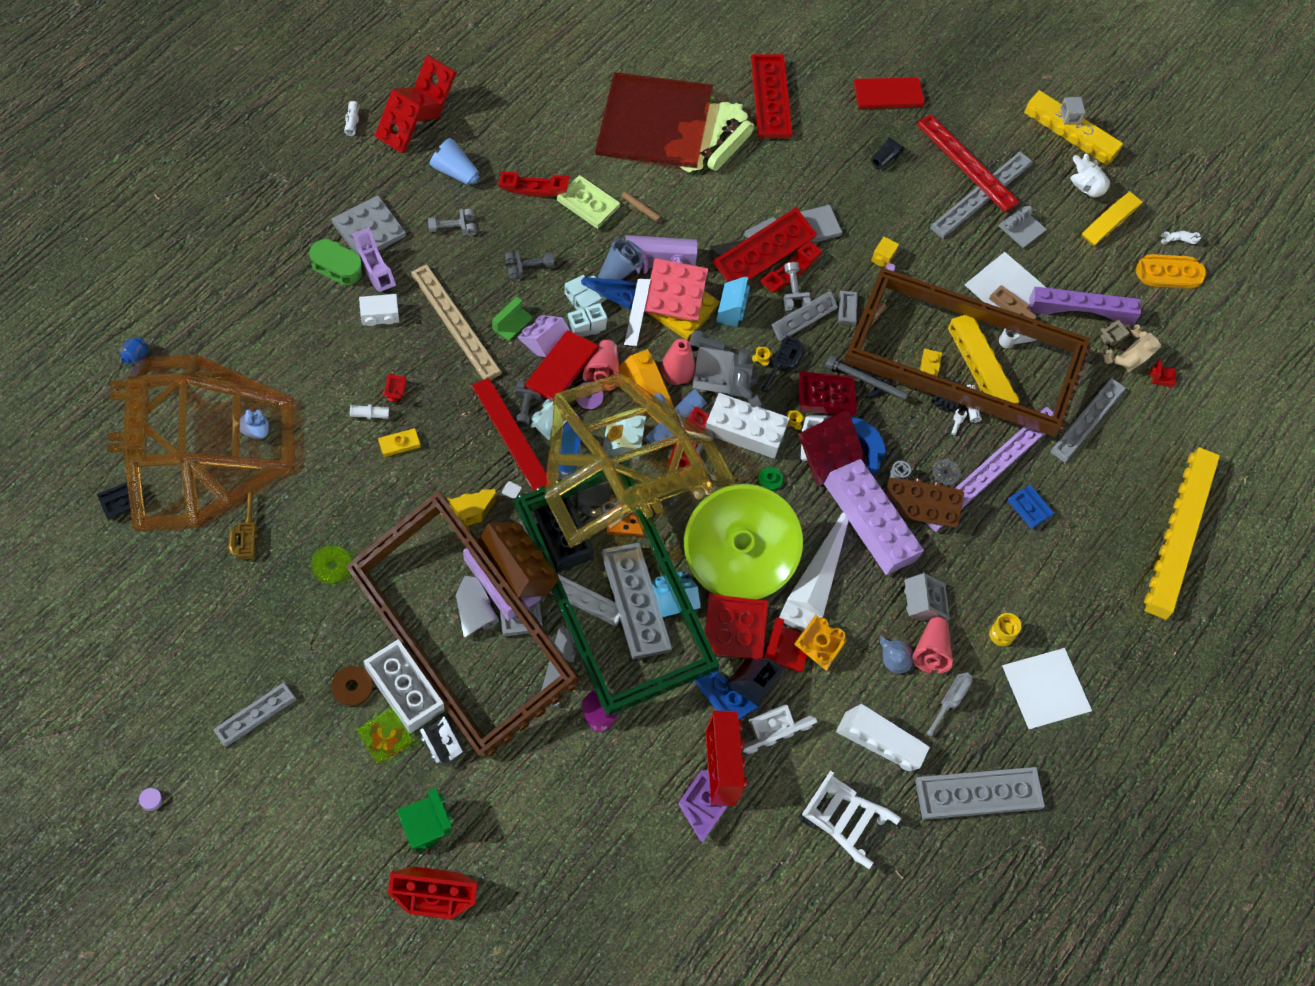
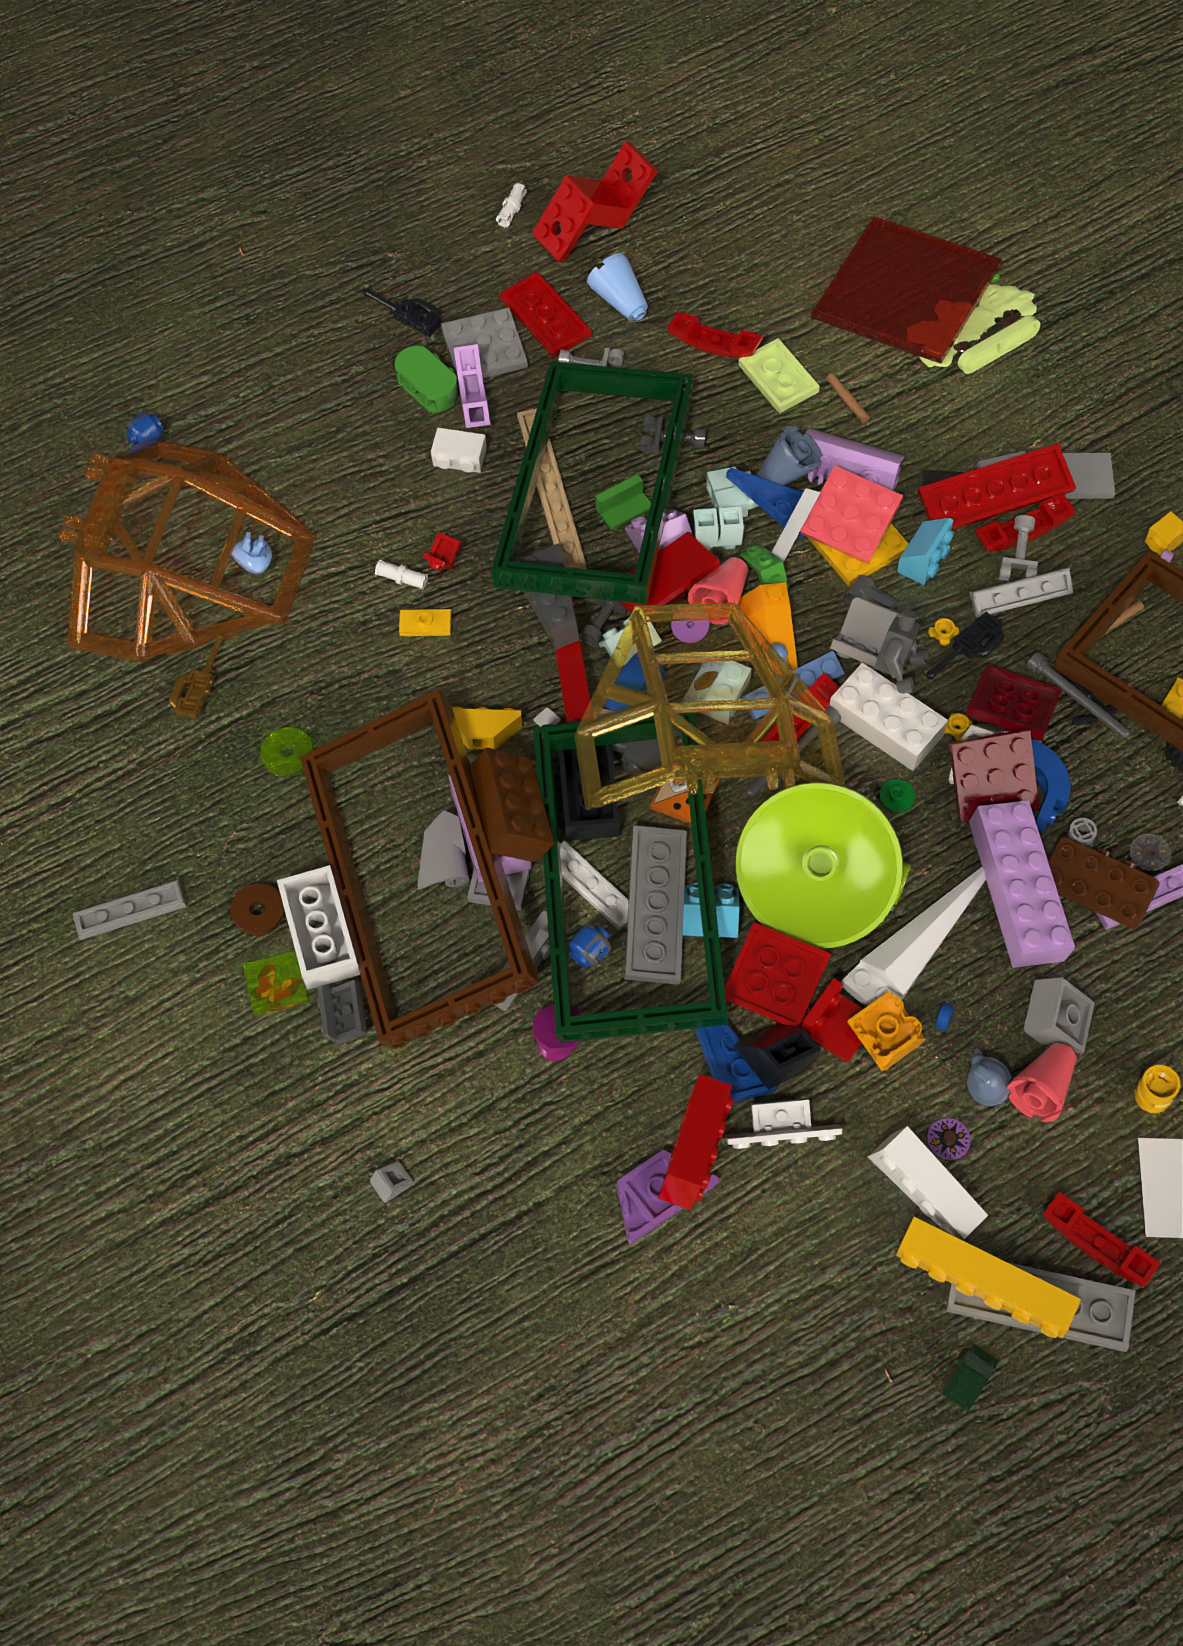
camera: 30 degrees right, 0 degrees up
black plate [97,479,146,521] -> none
red wedge [388,866,478,919] -> none
green piece [397,788,454,854] -> none
coral cone [660,339,696,385] -> none
red plate [750,54,792,138] -> none
white hand [798,771,901,869] -> none
light grey tile [838,291,858,326] -> none
light grey piece [927,672,973,736] -> none
none -> black piece [363,288,441,337]
none -> light grey slope [370,1160,414,1203]
none -> dark green door [492,361,694,604]
none -> red tile [499,272,592,359]
none -> dark grey wedge [515,543,580,650]
none -> blue head [569,925,611,968]
none -> bright green bracket [739,545,789,588]
none -> yellow brick [896,1217,1081,1338]
none -> piece [927,1118,970,1160]
none -> blue tile [935,1003,955,1032]
none -> clear green slope [942,1344,999,1412]
none -> red slope [1042,1192,1161,1288]

